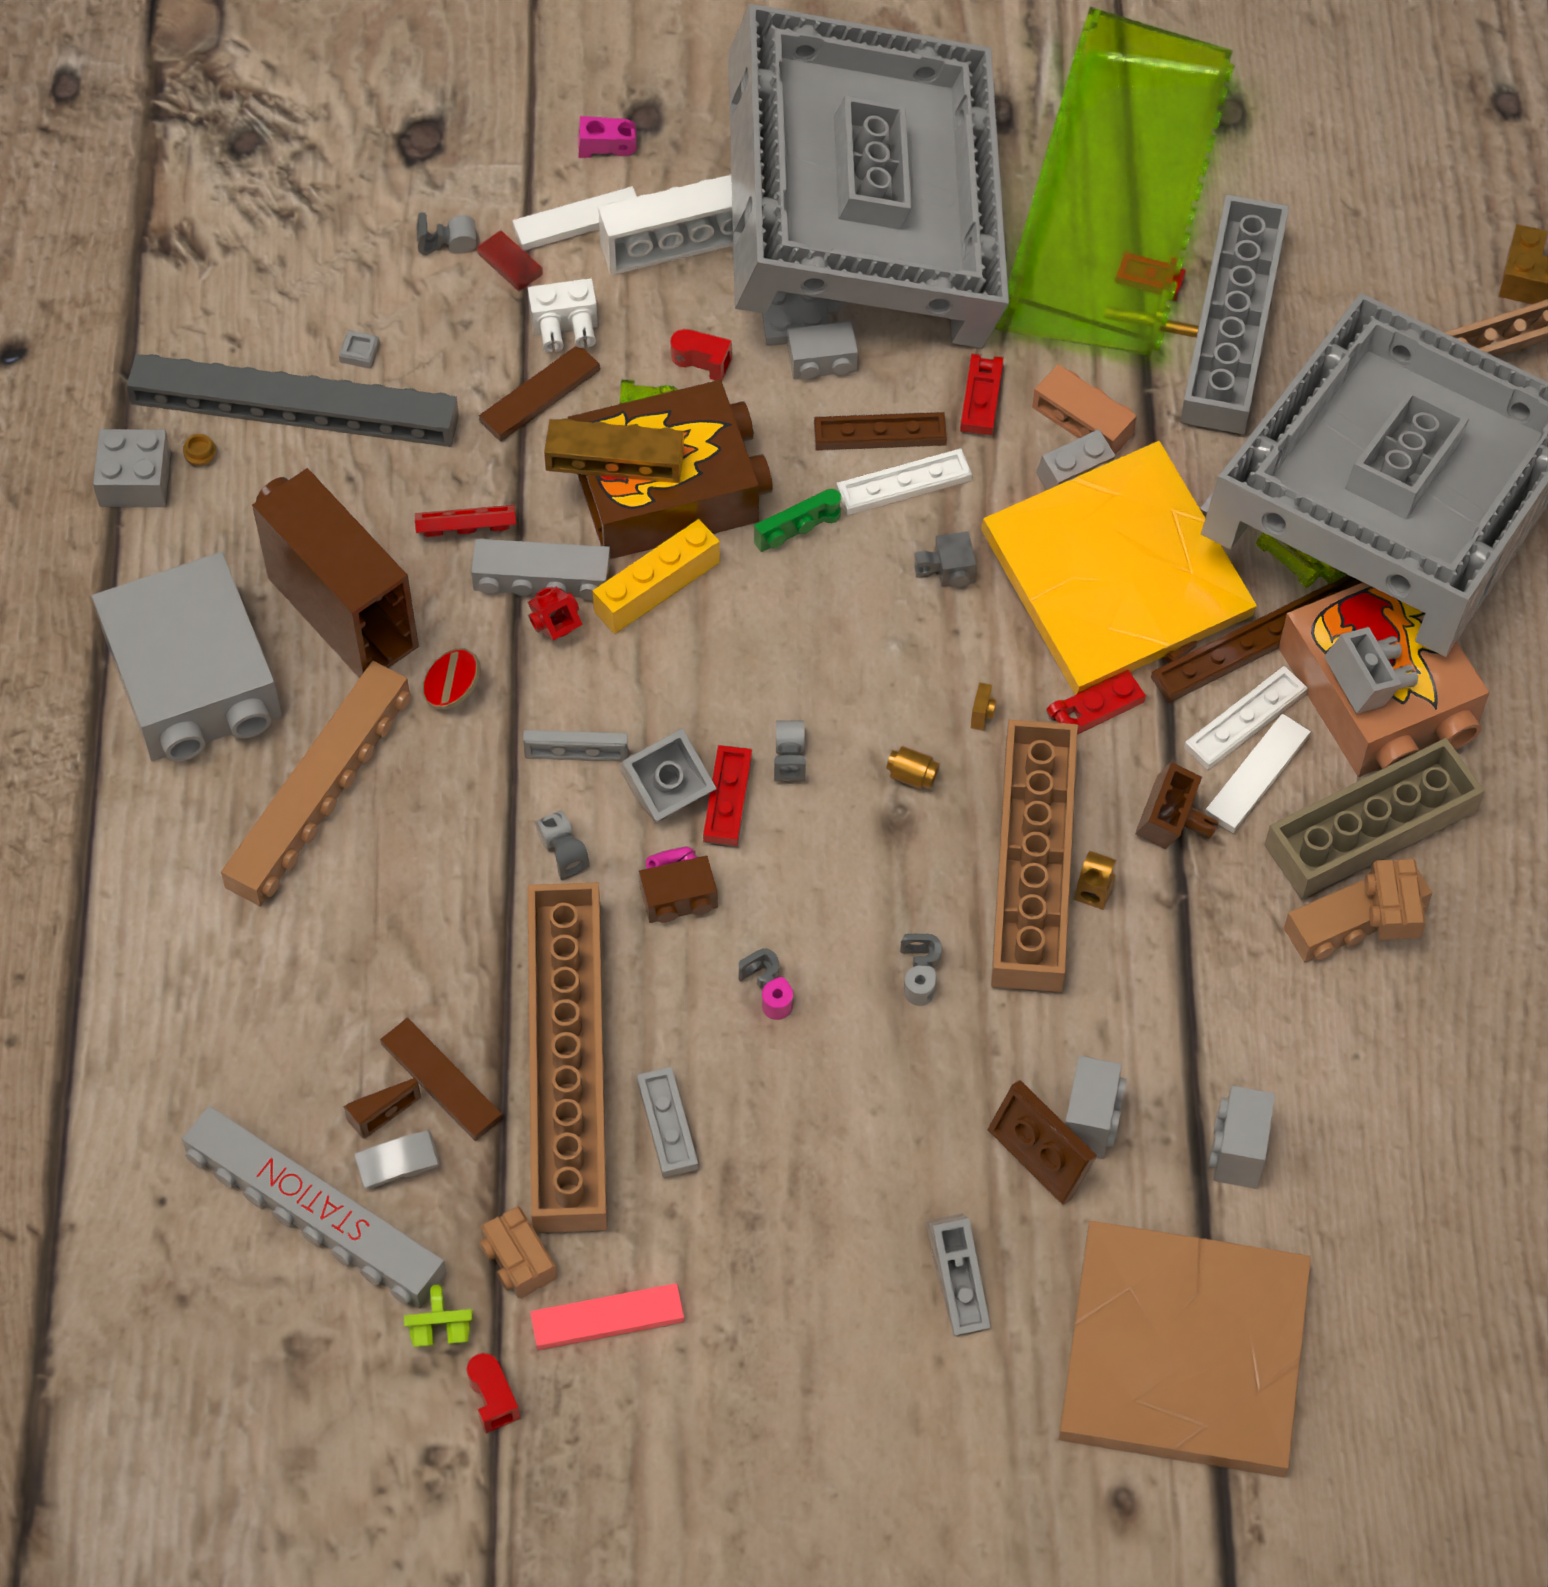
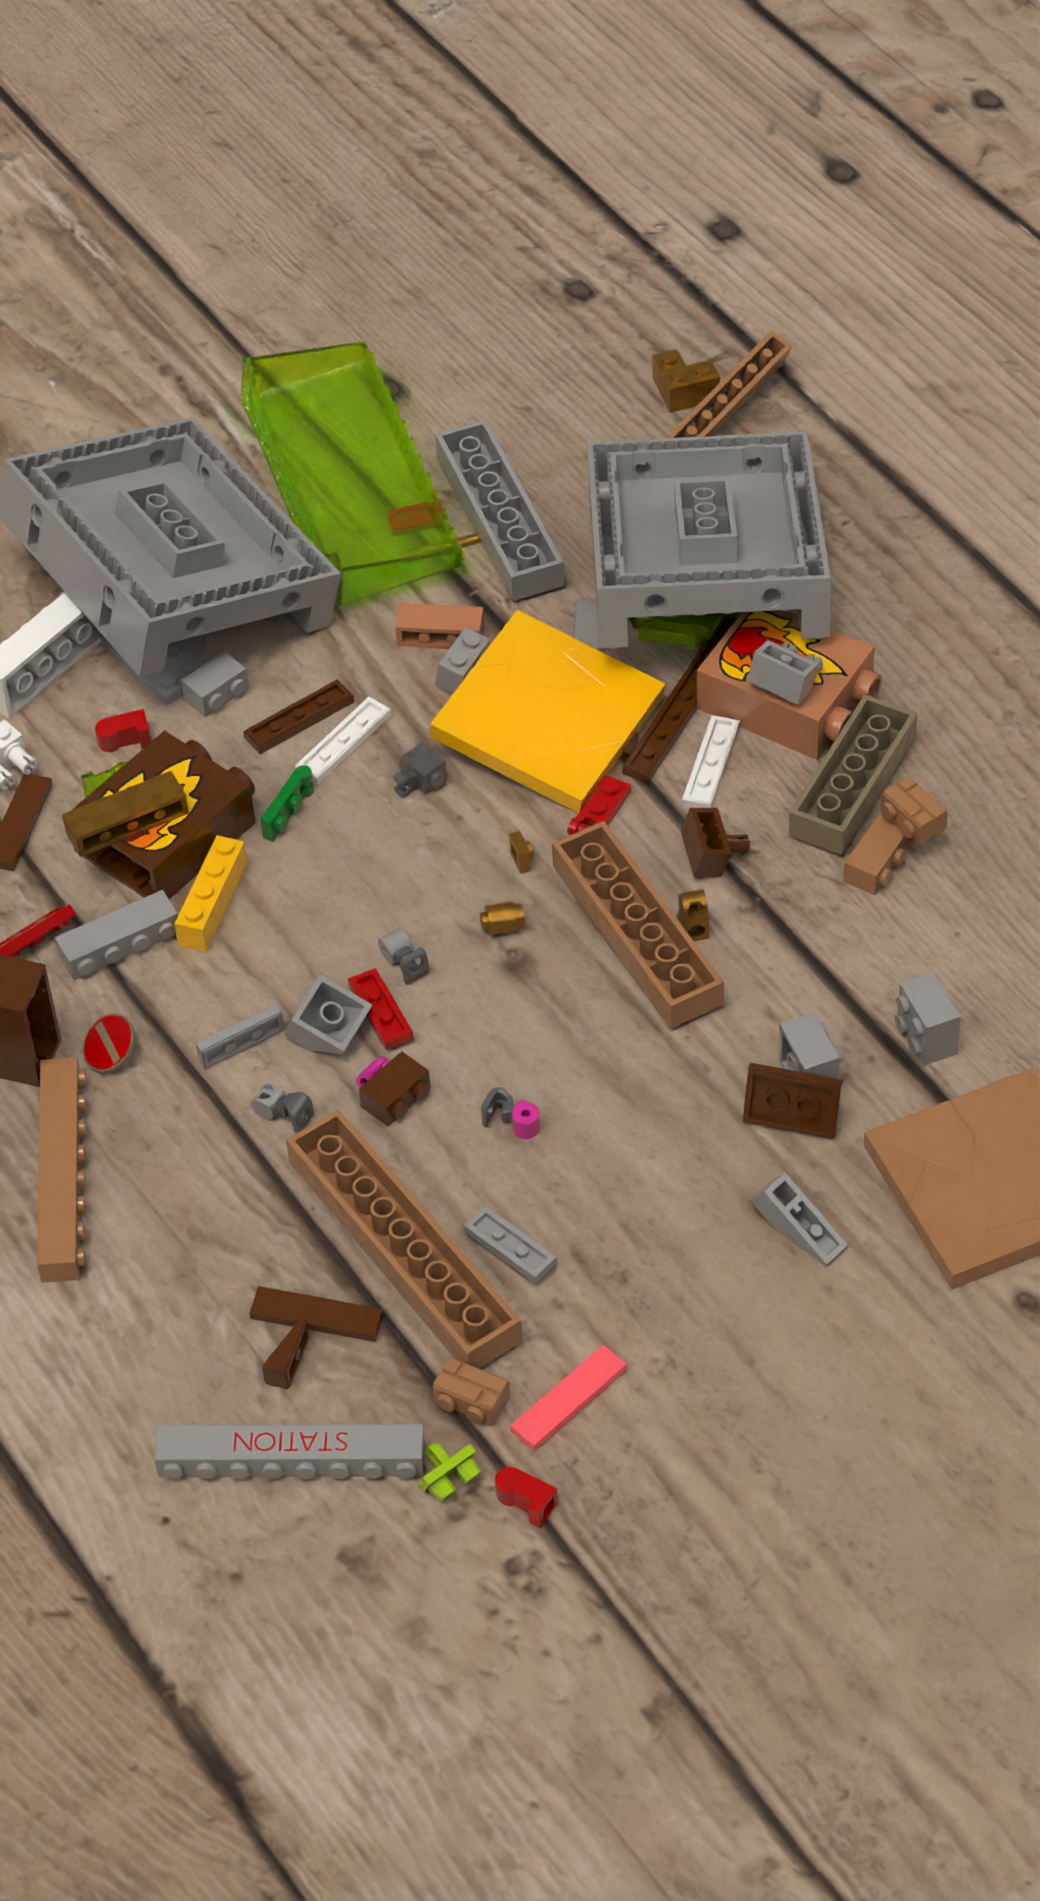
camera: 30 degrees left, 10 degrees down
light grey slope [355,1130,440,1190] -> none
red brick [527,586,583,641] -> none
leg [900,934,942,1006] -> none
red plate [960,353,1004,435] -> none
white tile [1205,714,1311,833] -> none

